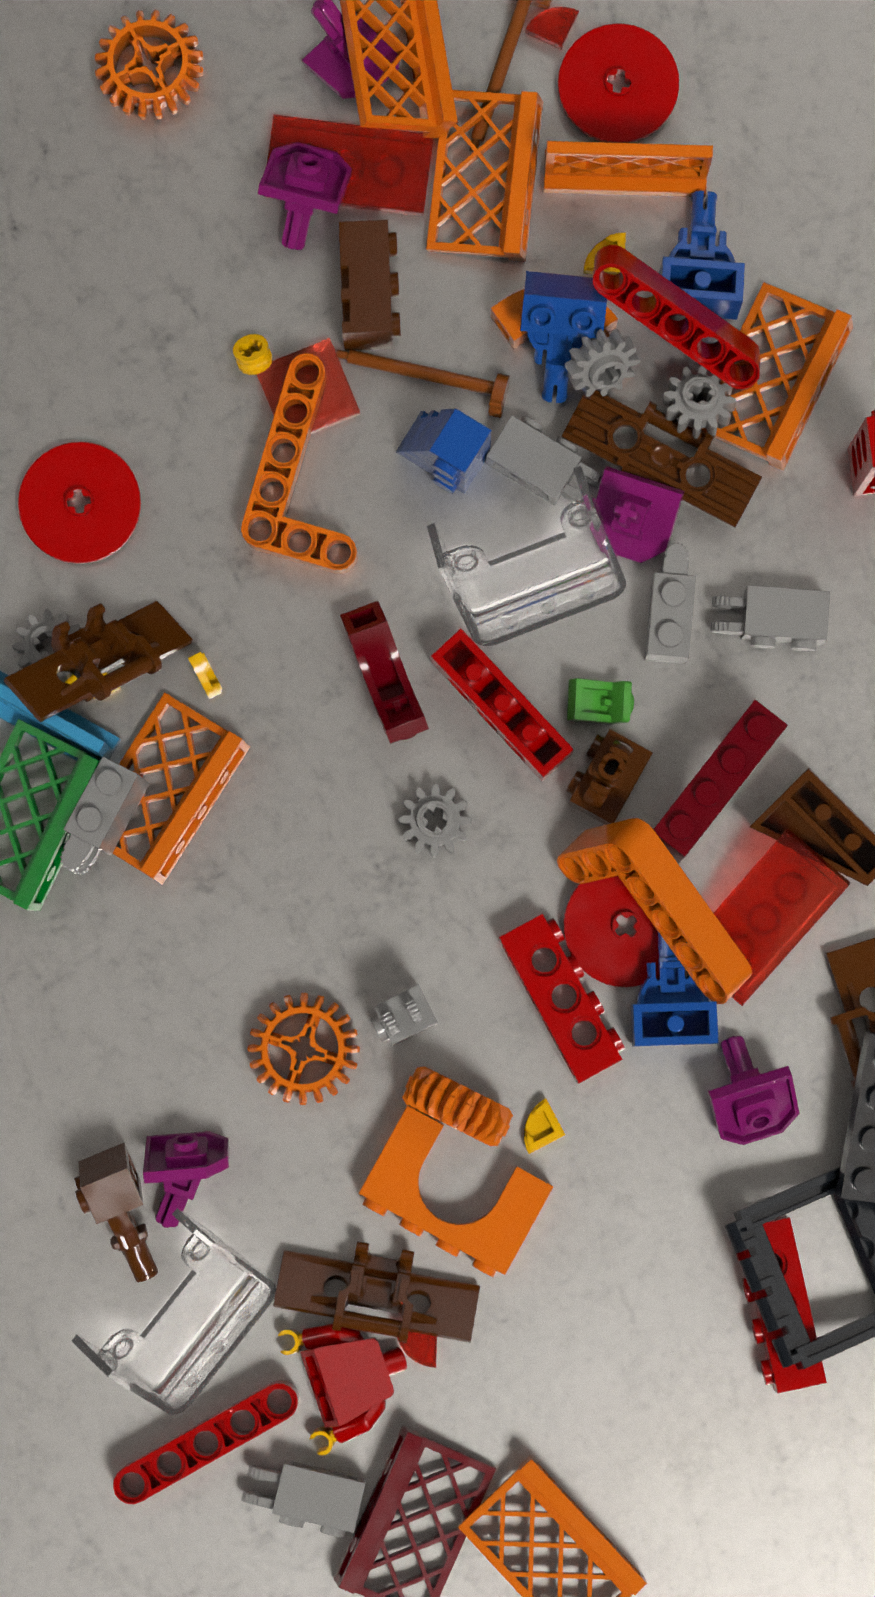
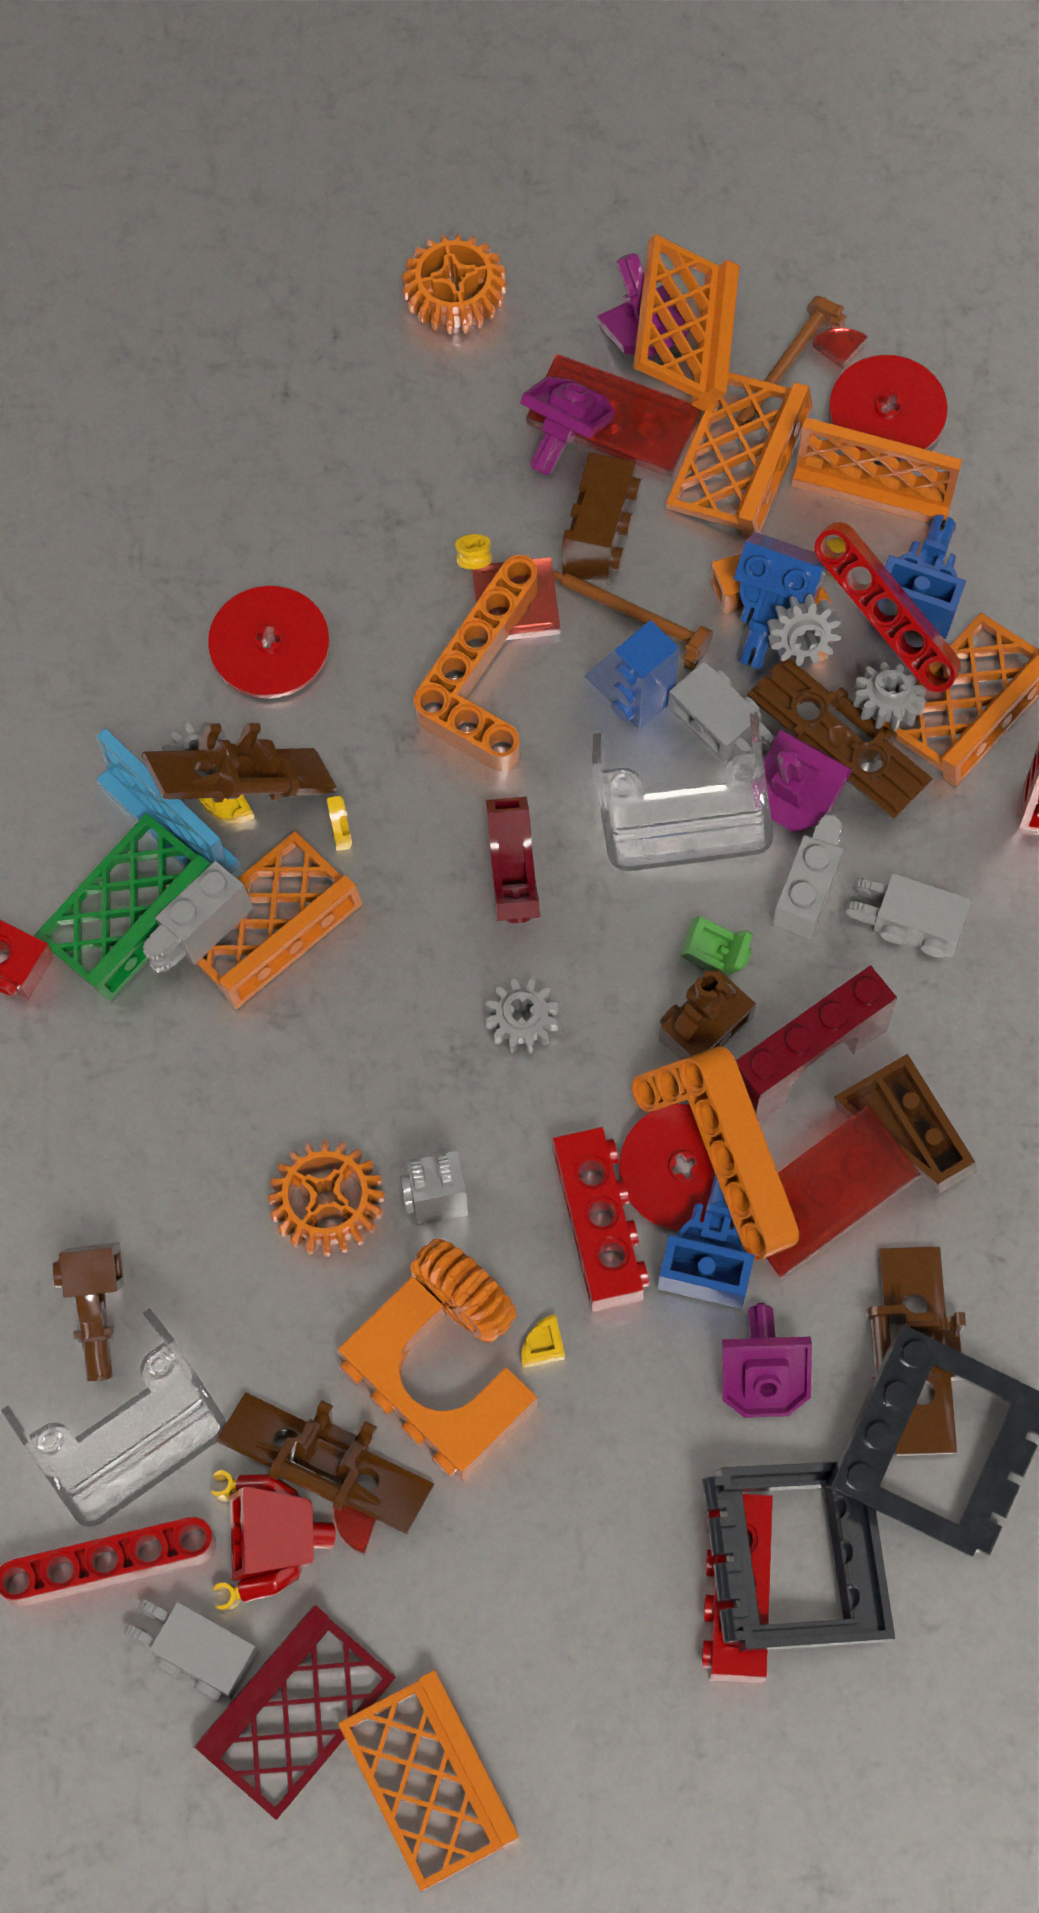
camera: 15 degrees right, 15 degrees down
magenta piece [143,1131,230,1228] -> none
red brick [431,629,574,782] -> none

